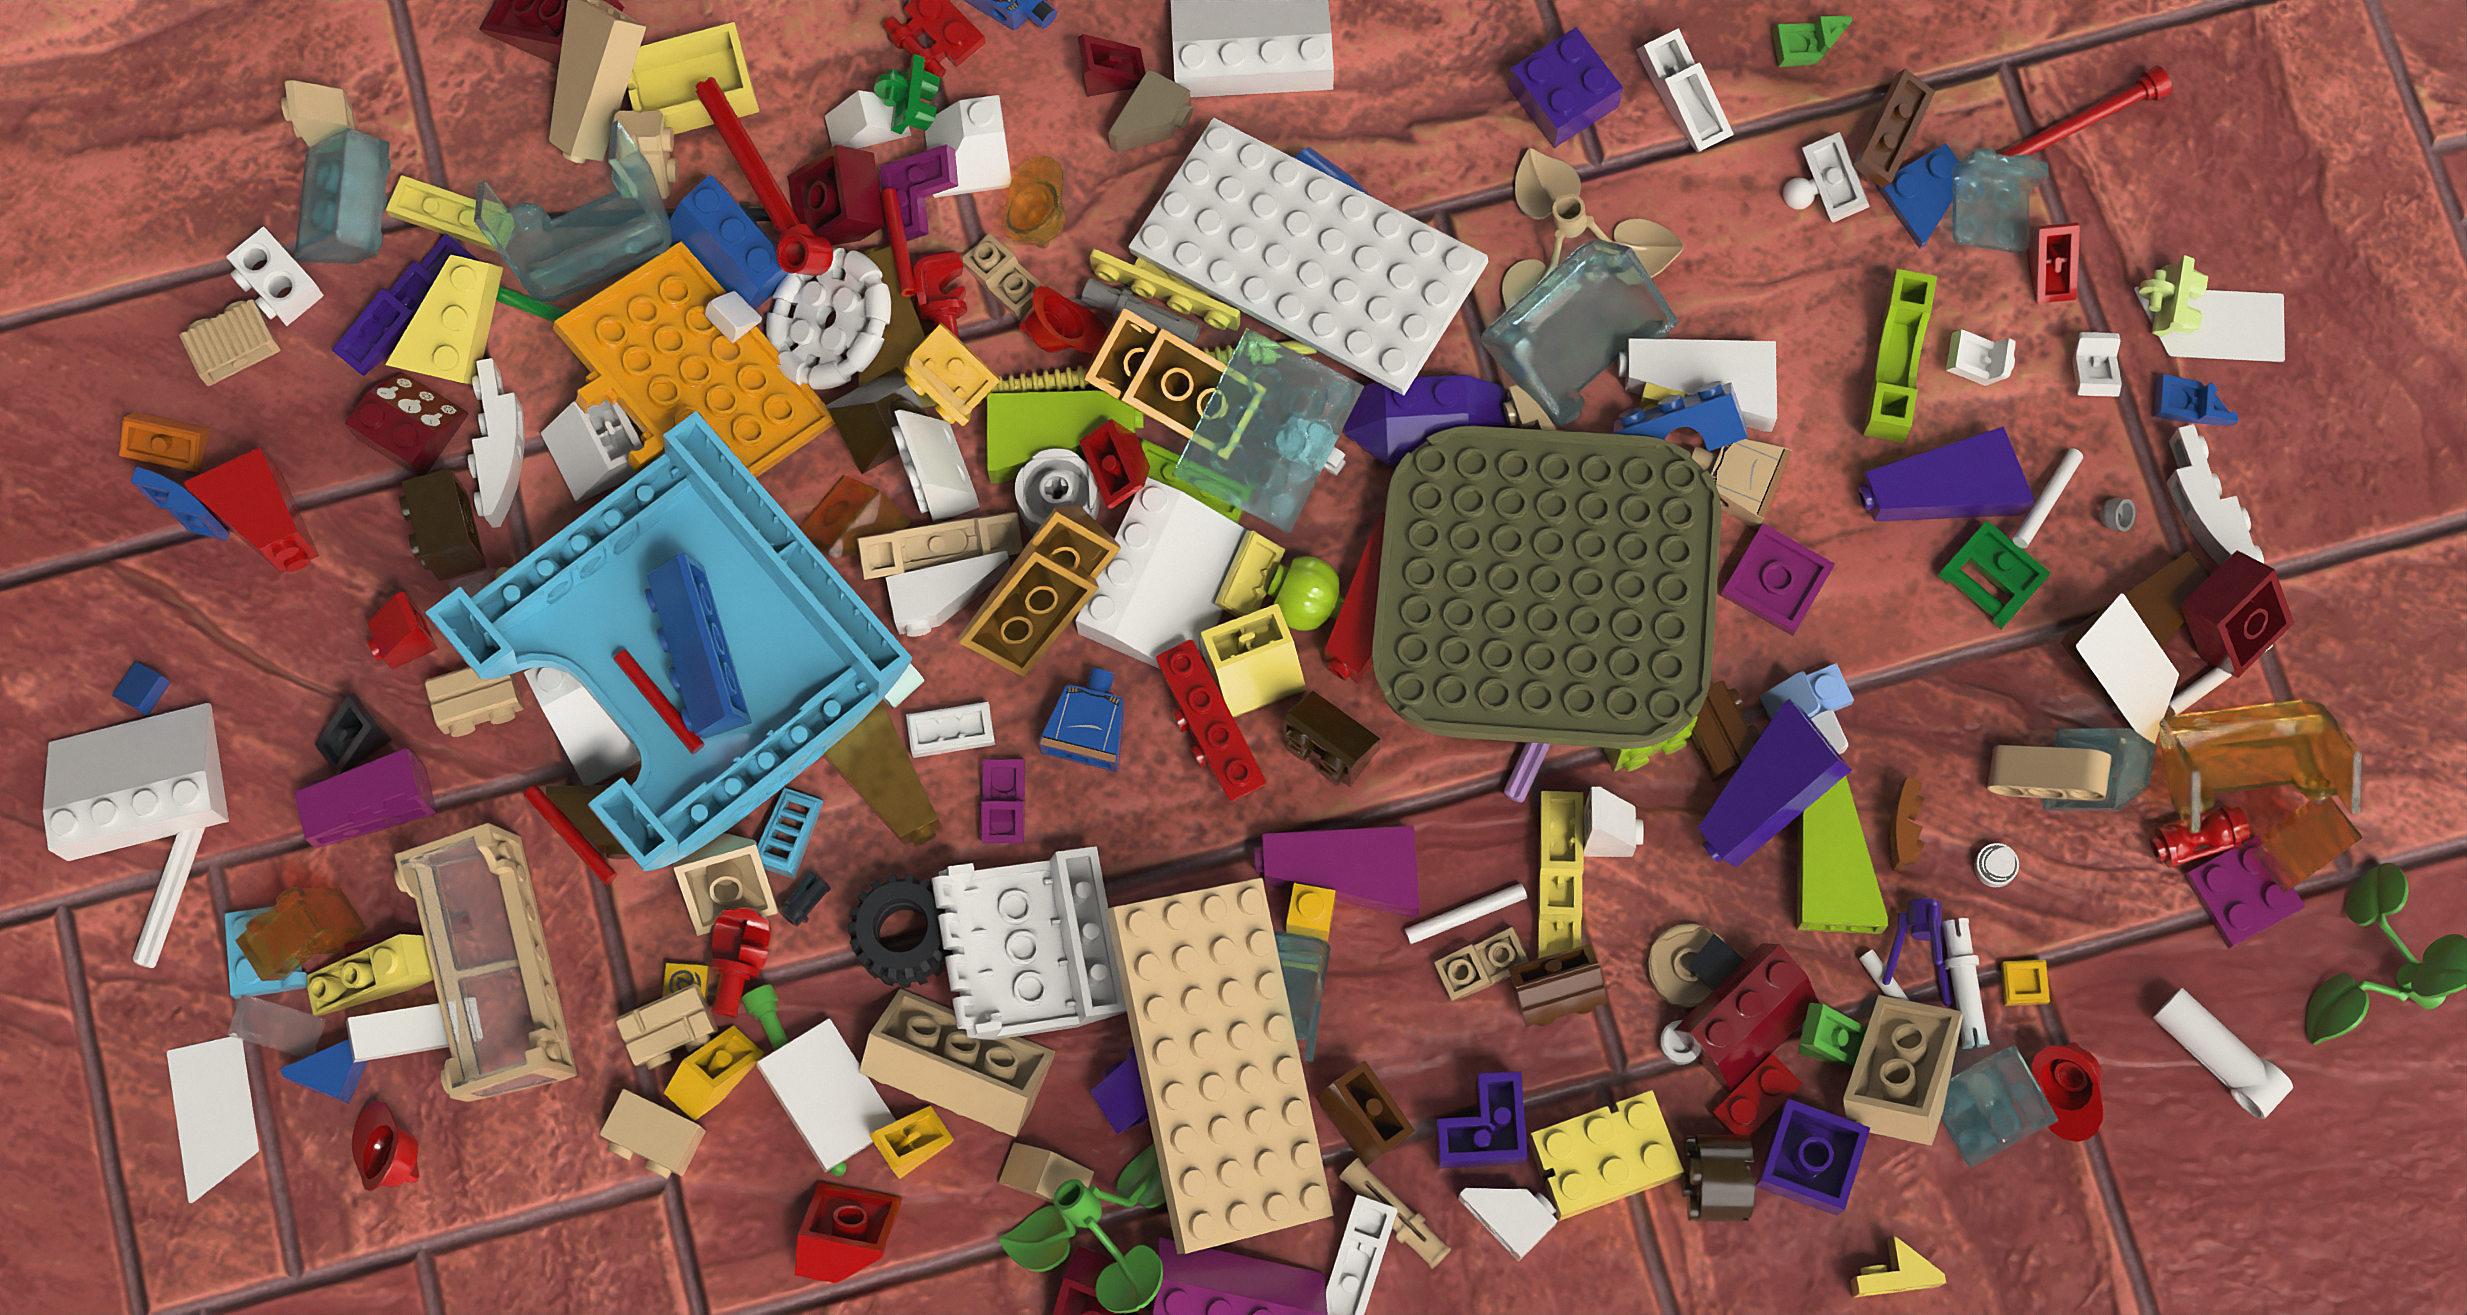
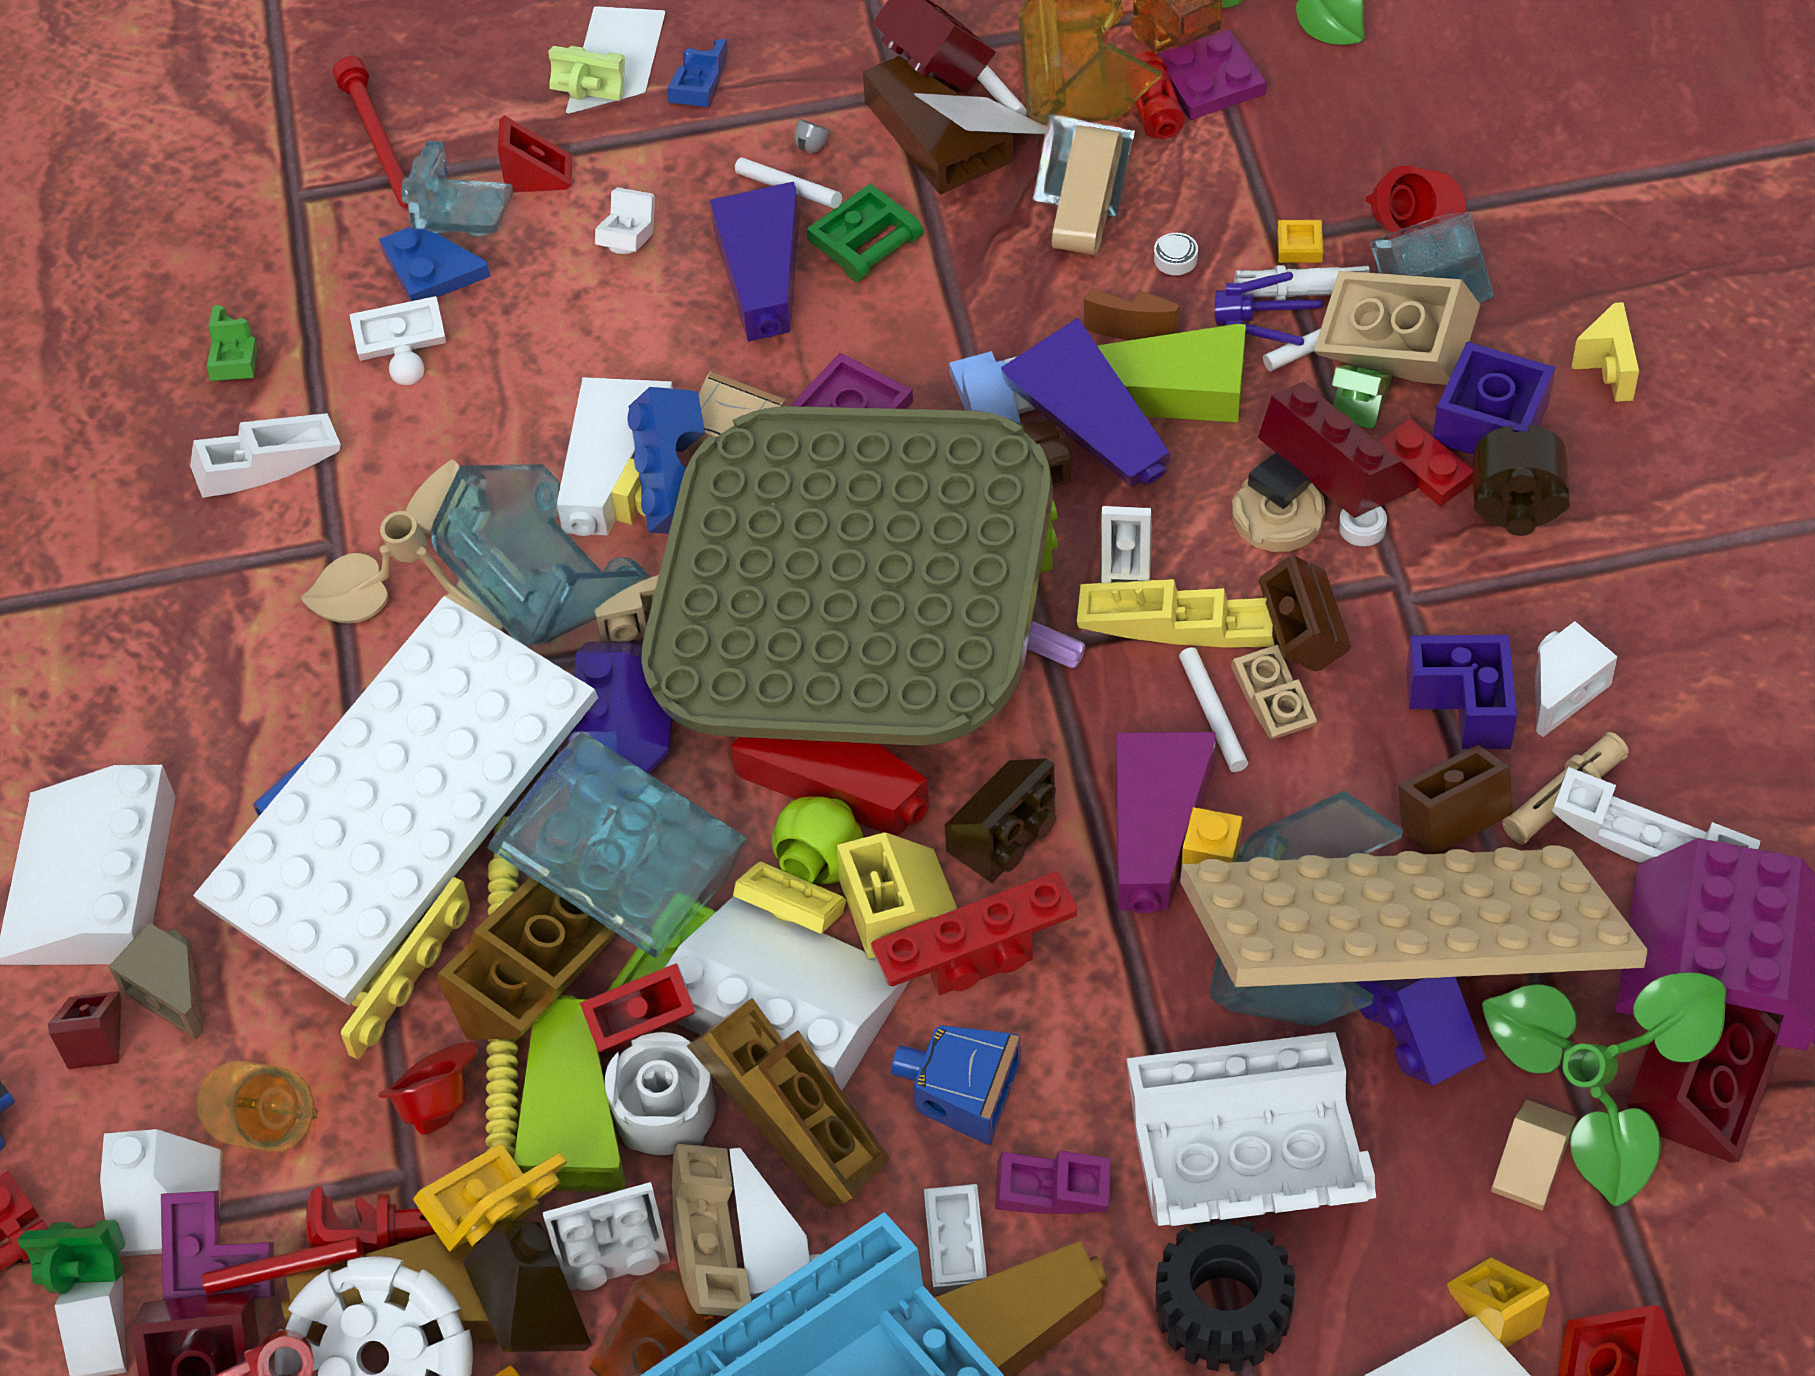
camera: 85 degrees left, 20 degrees down
tan slope [859,989,1055,1137] -> none
tan slope [963,233,1044,320] -> none
light grey pin [1081,278,1202,346] -> none
dark purple brick [1509,27,1623,148] -> none
light yellow piece [1528,1090,1684,1221] -> none
reddish brown plate [1852,69,1935,188] -> none
lime arch [1863,269,1937,443] -> none
white bracket [2072,332,2122,397] -> none
white piece [2153,988,2293,1120] -> none
white slope [2166,424,2264,565] -> none

